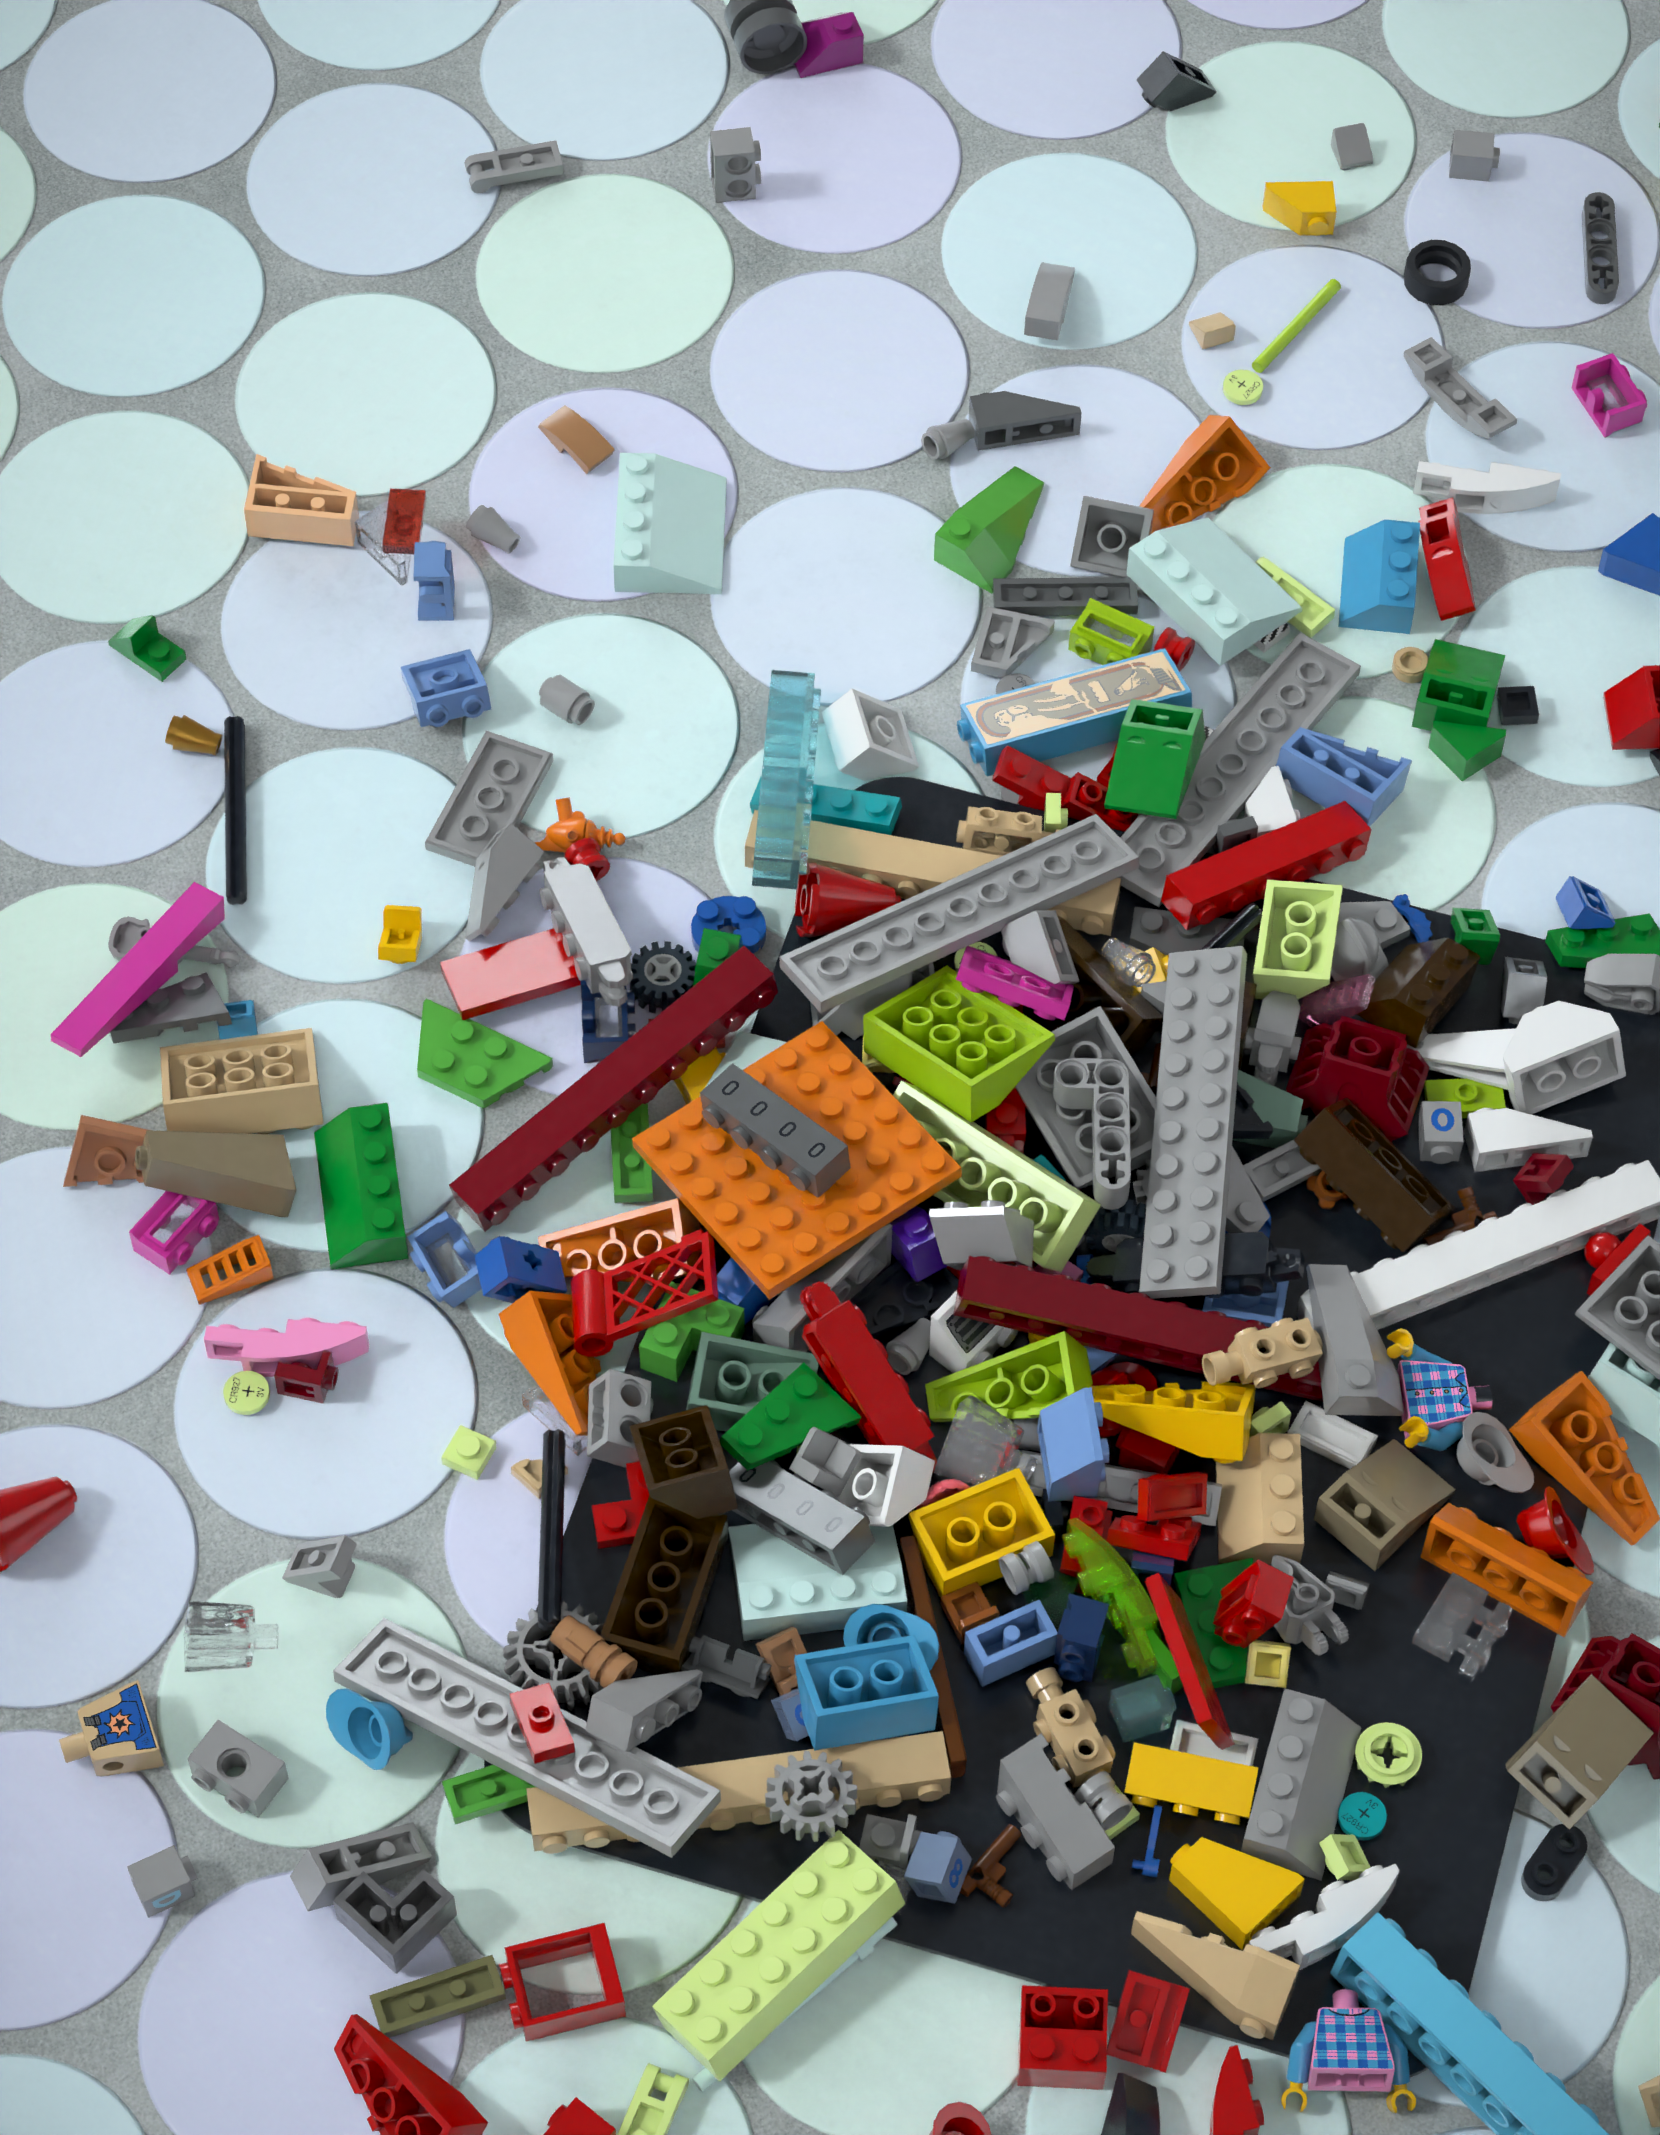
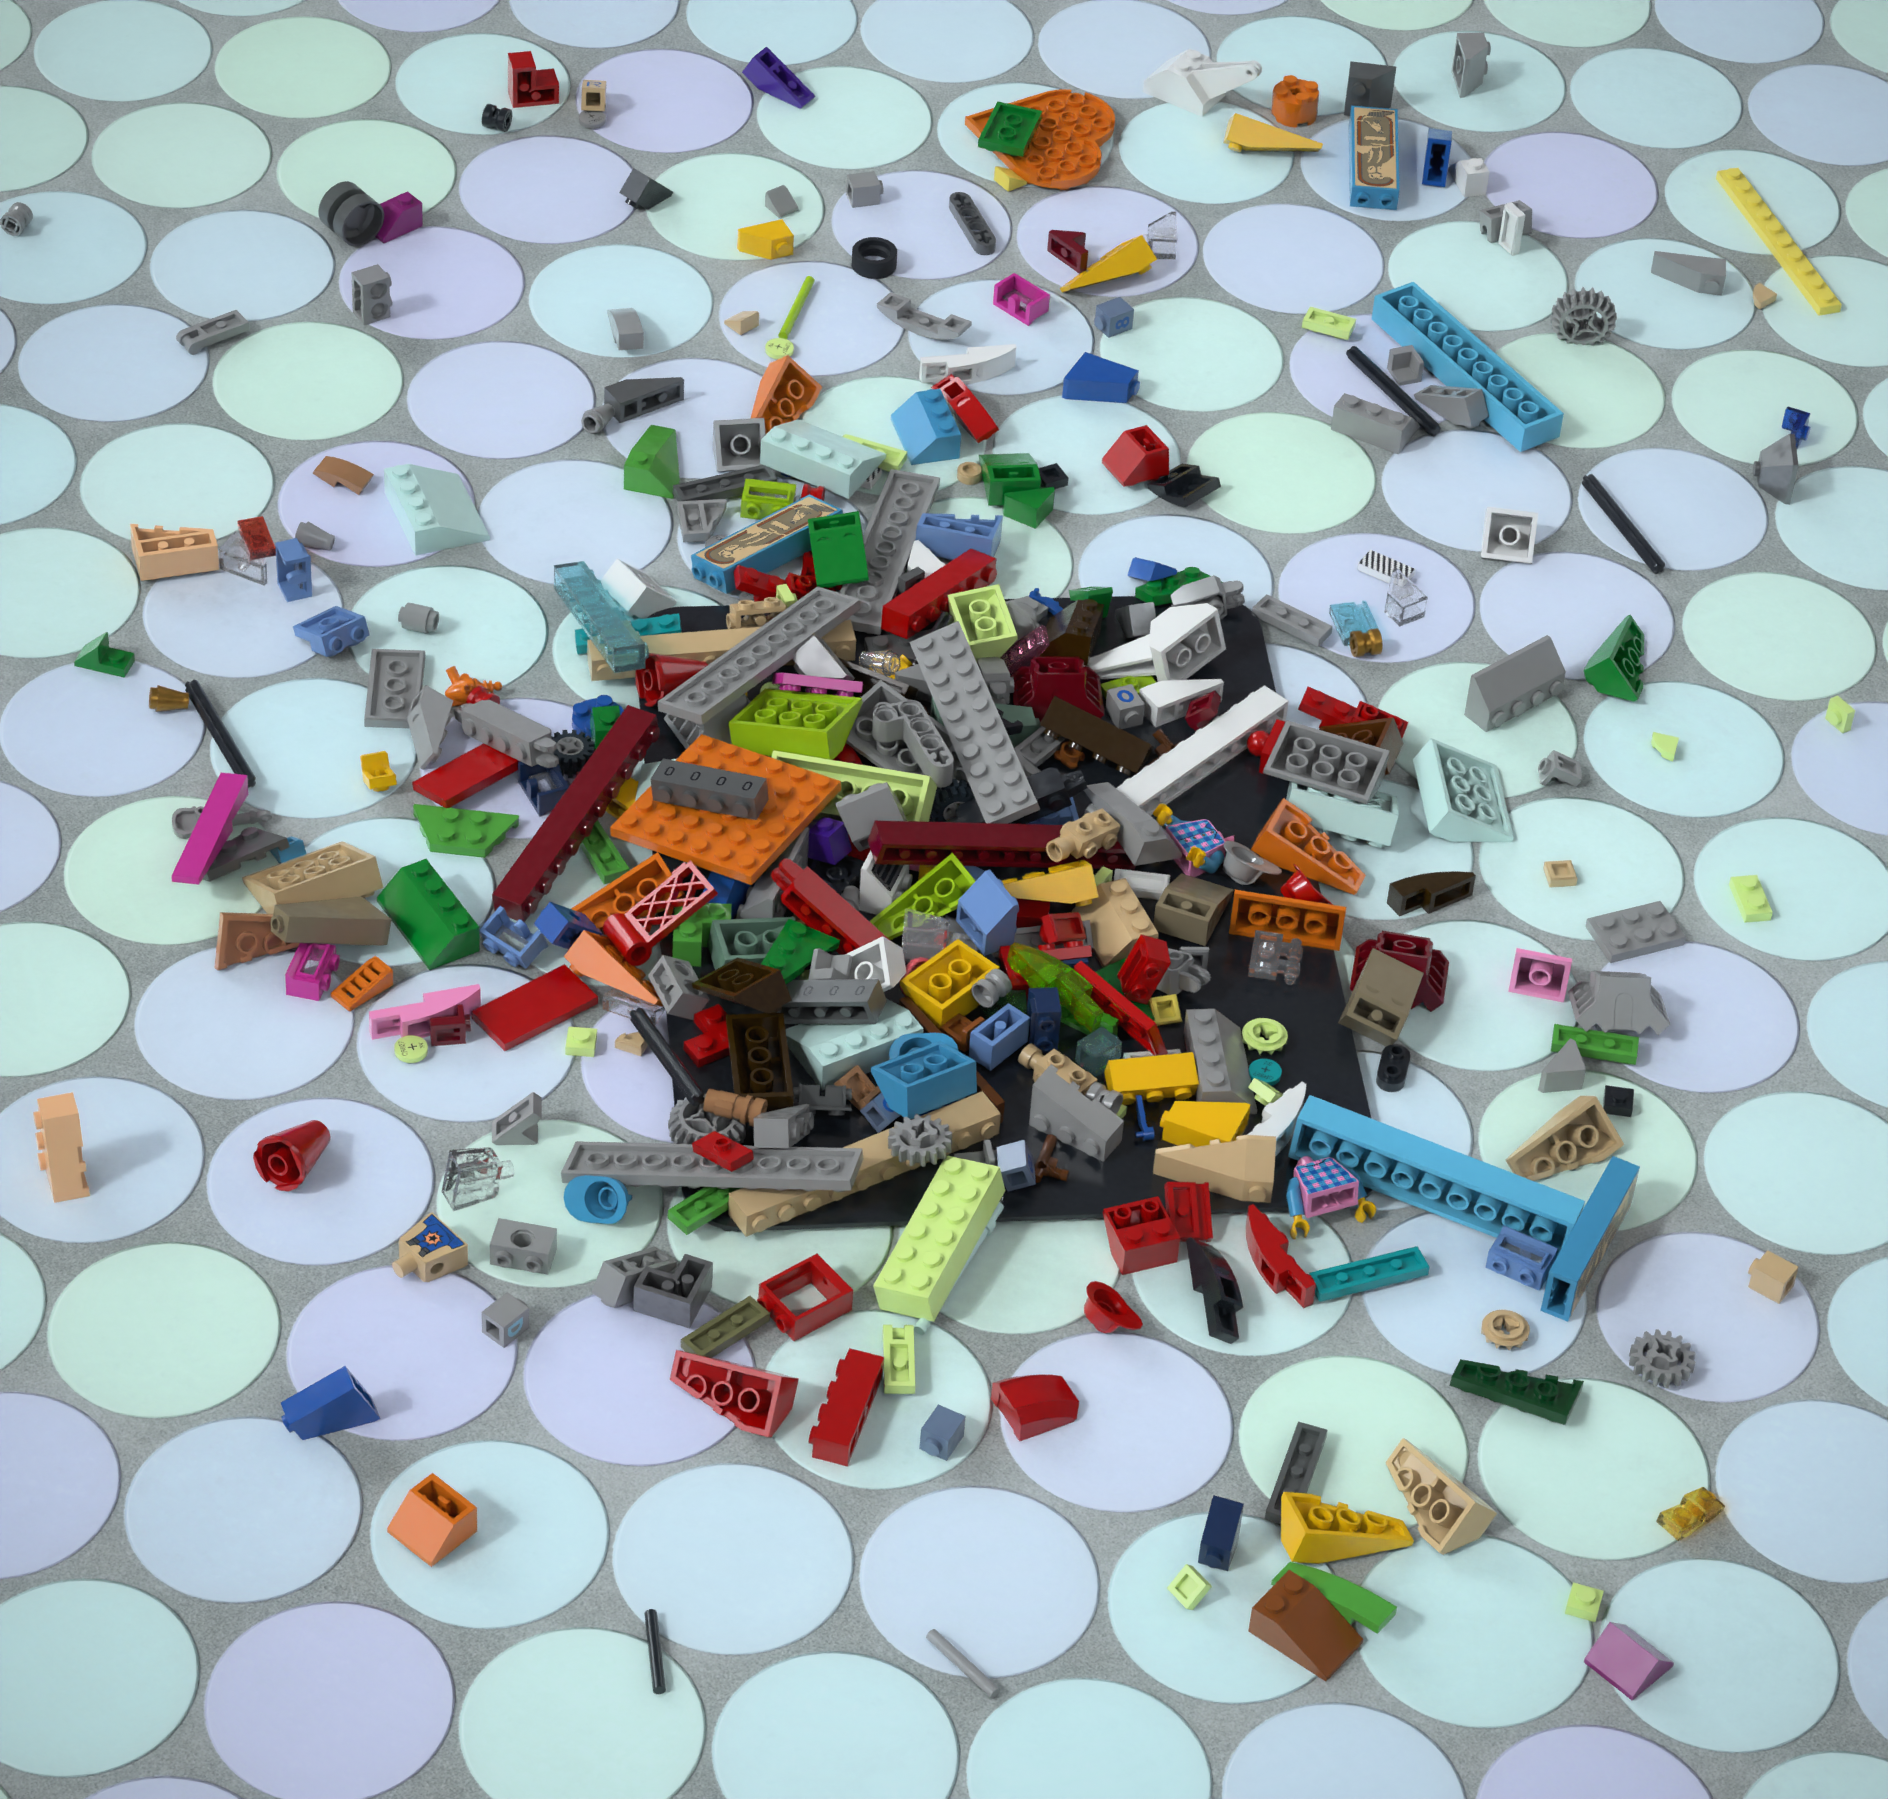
camera: 25 degrees left, 15 degrees down
none -> red tile [471,964,598,1051]

